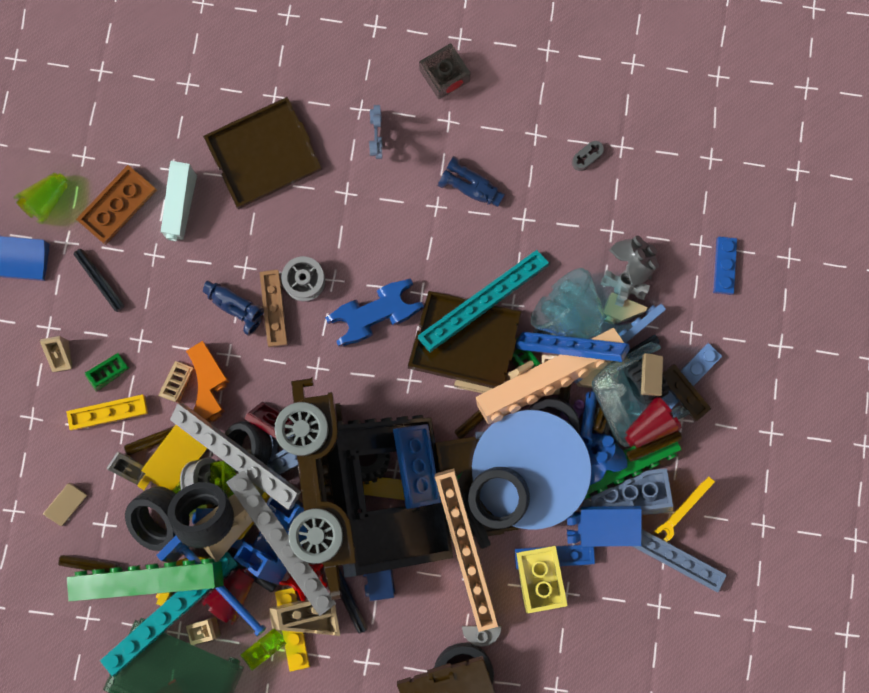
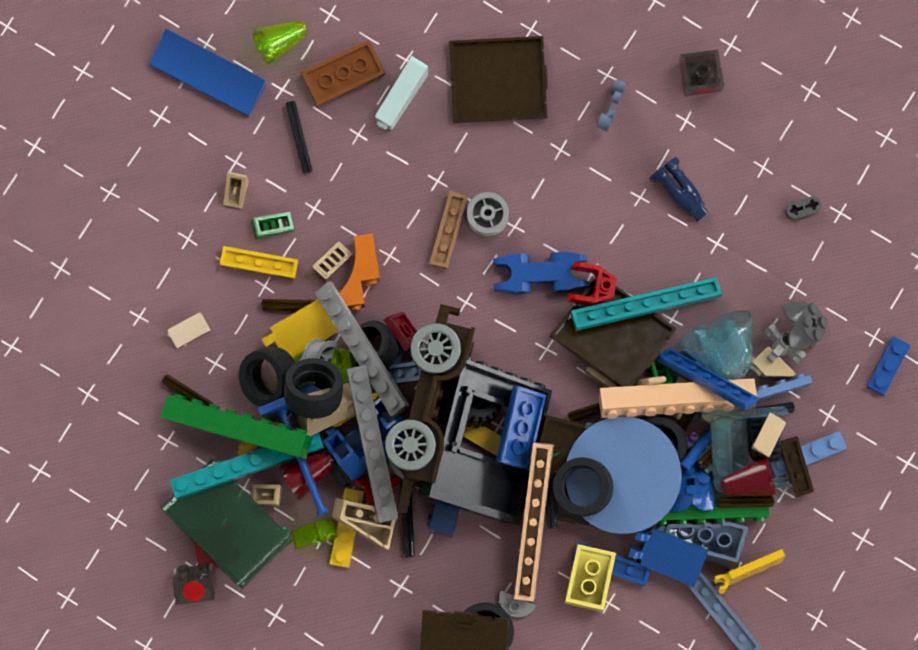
camera: 25 degrees right, 0 degrees up
light grey slope [106,452,145,485] -> none
dark blue piece [202,280,264,336] -> none
none -> red piece [567,262,617,306]

